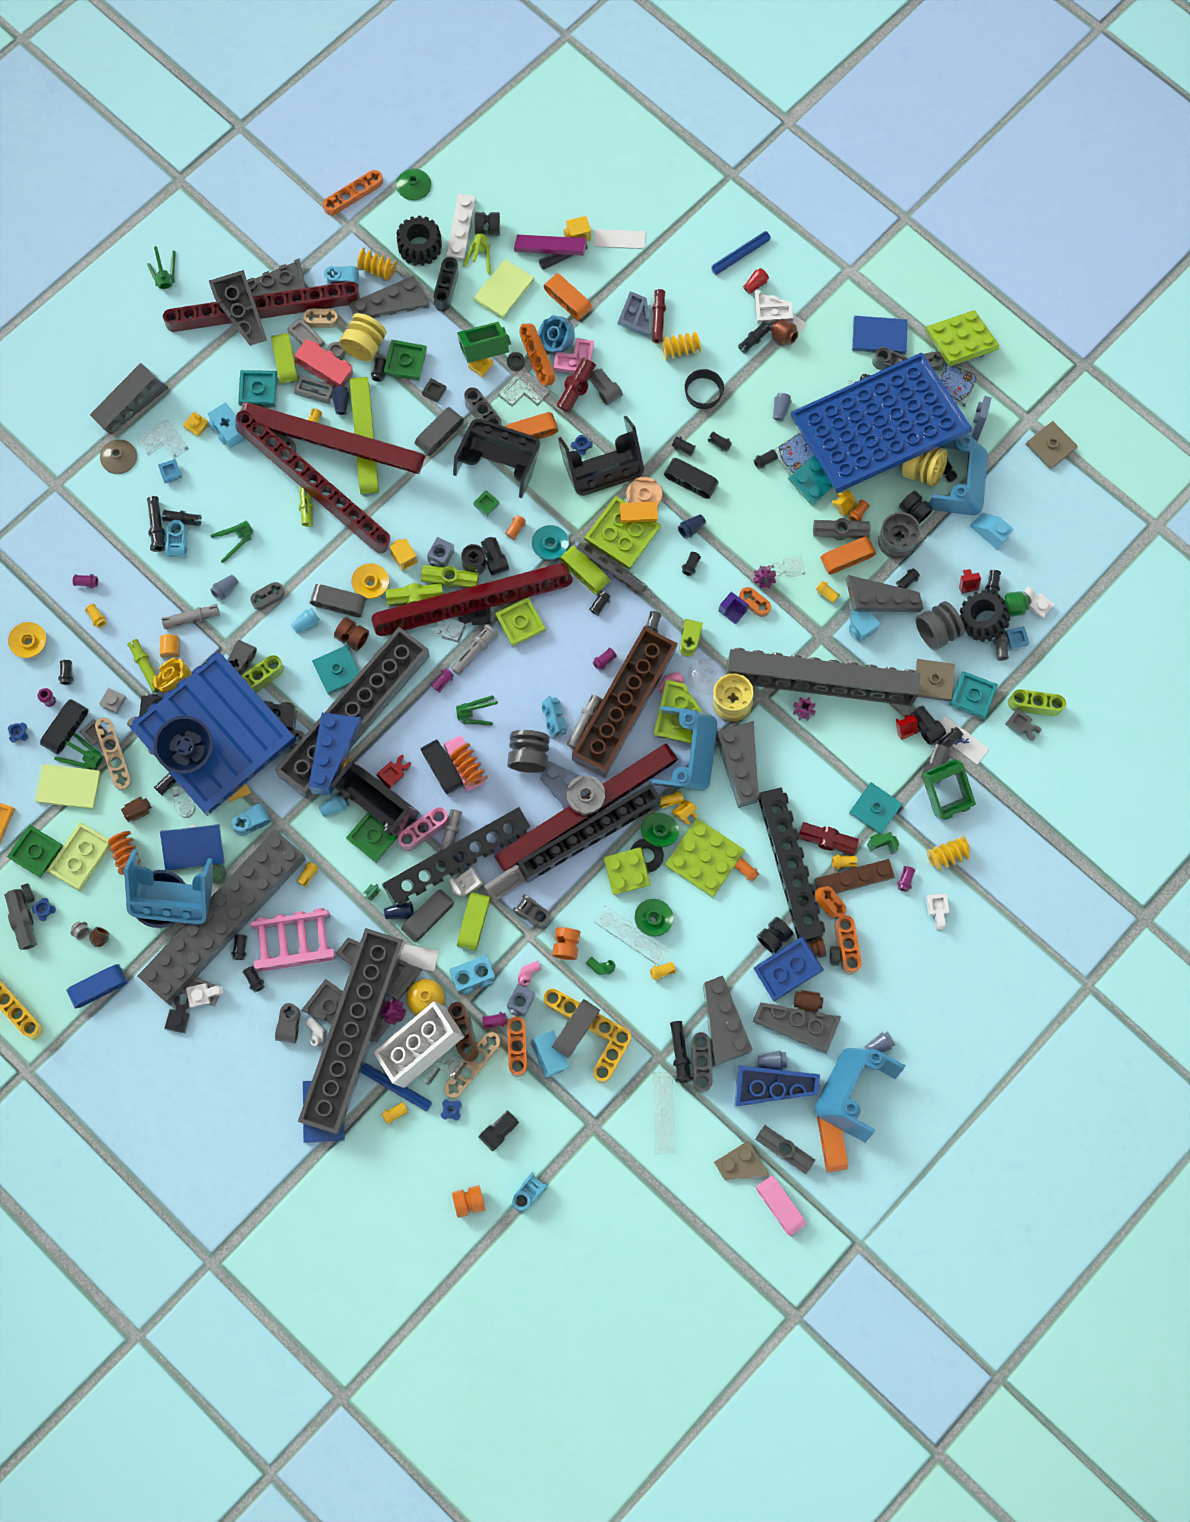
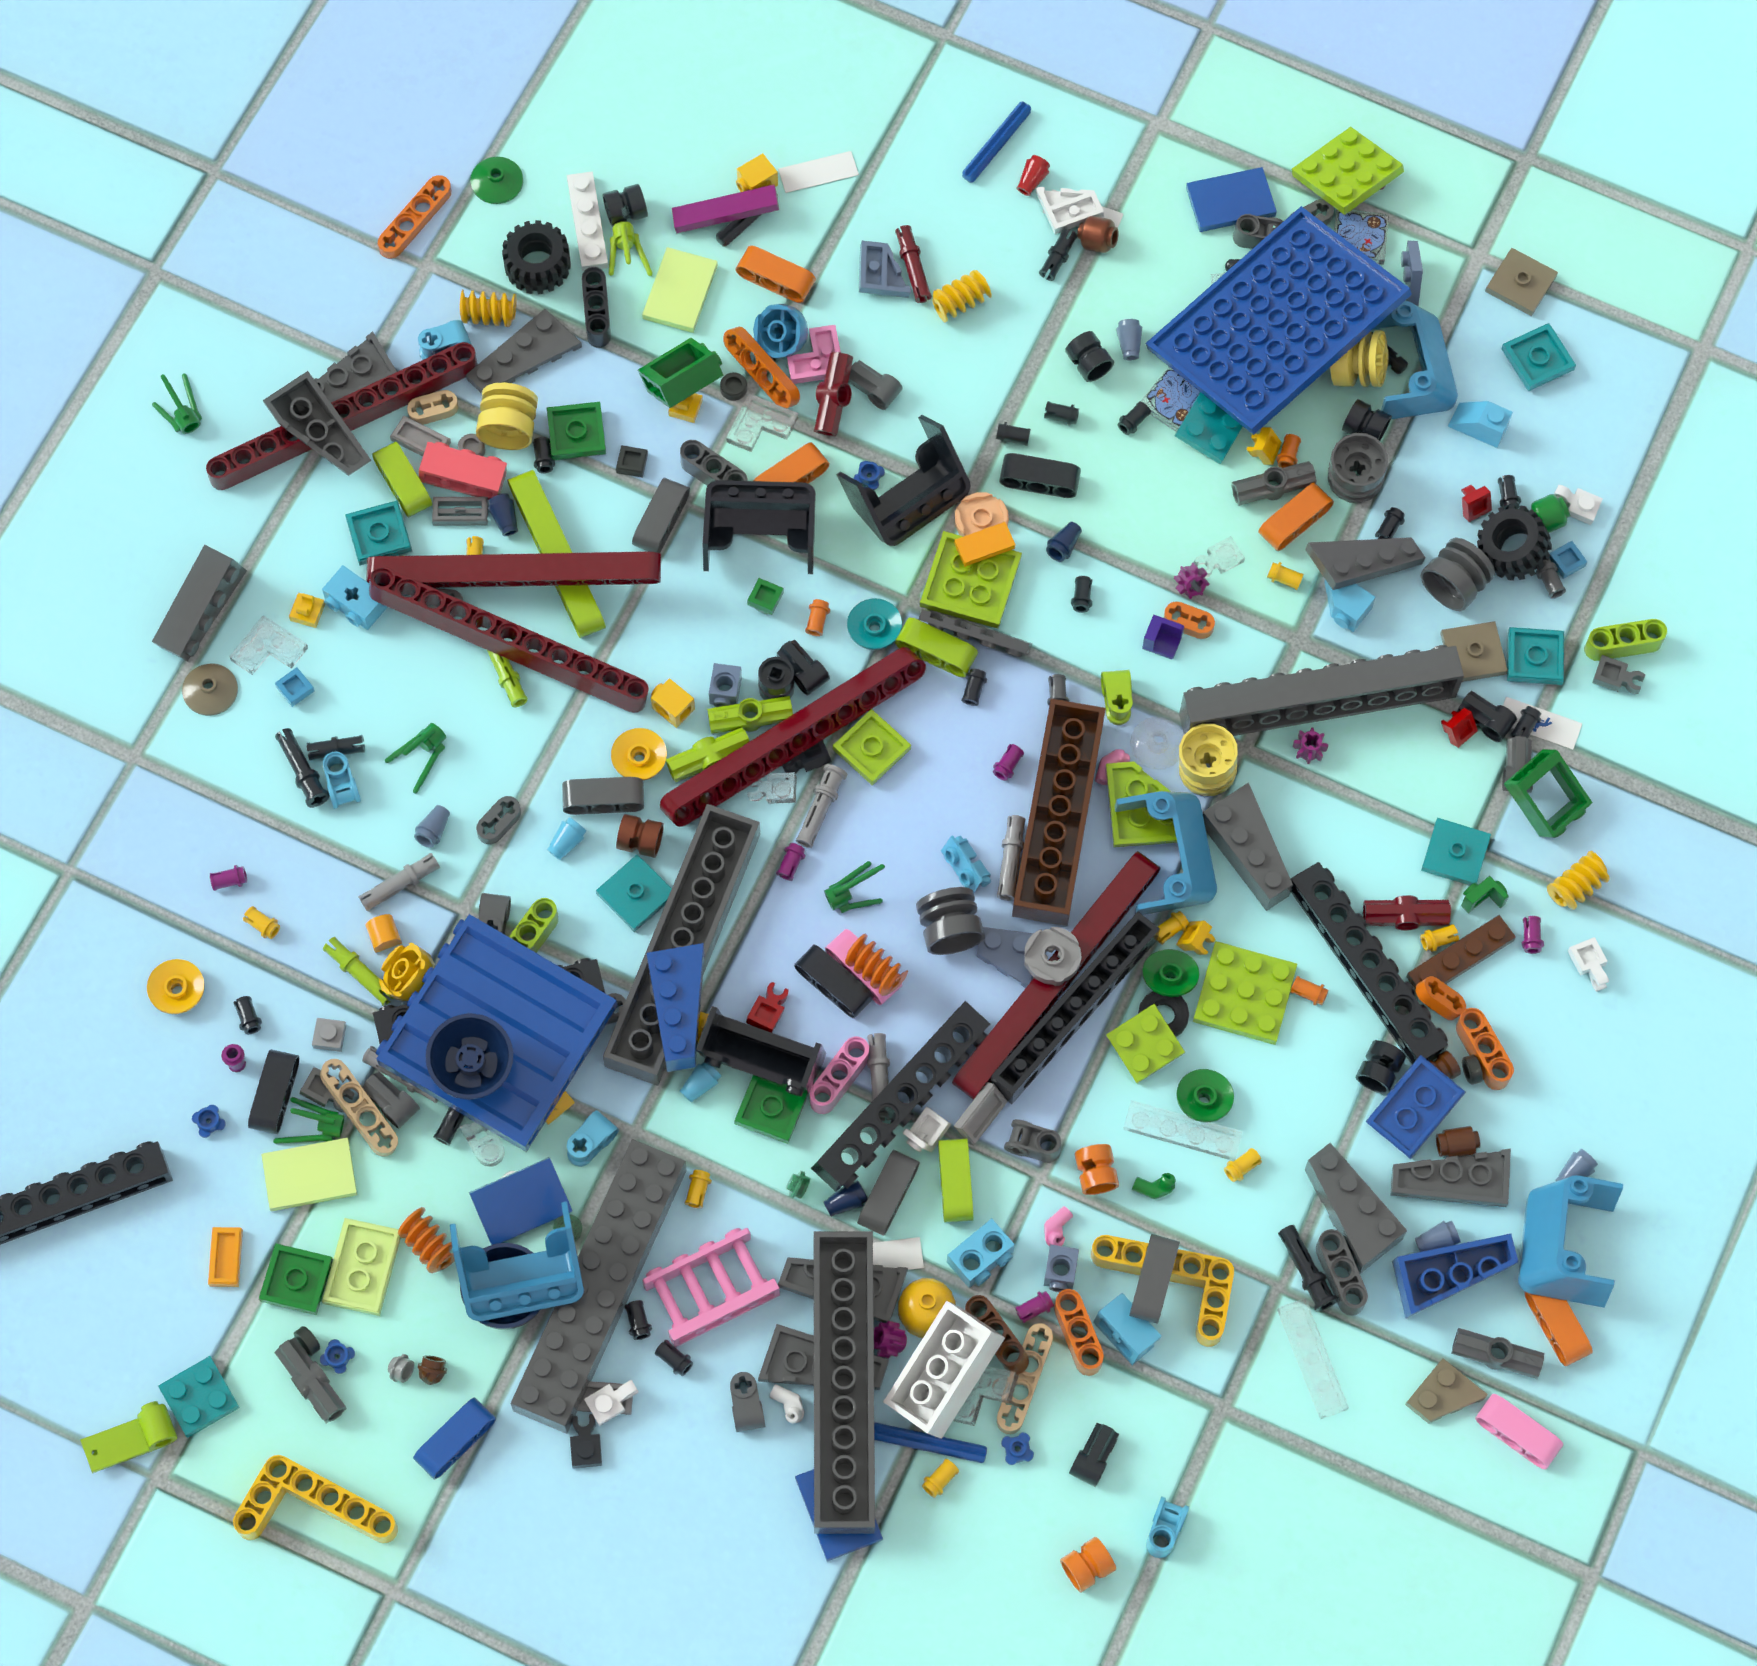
camera: 15 degrees left, 5 degrees down
reddish brown brick [121,796,152,822] -> none
black tyre [684,369,724,409] -> none
none -> dark grey piece [362,1071,420,1129]
none -> black wheel [1065,331,1114,382]
none -> teal plate [1501,323,1576,391]

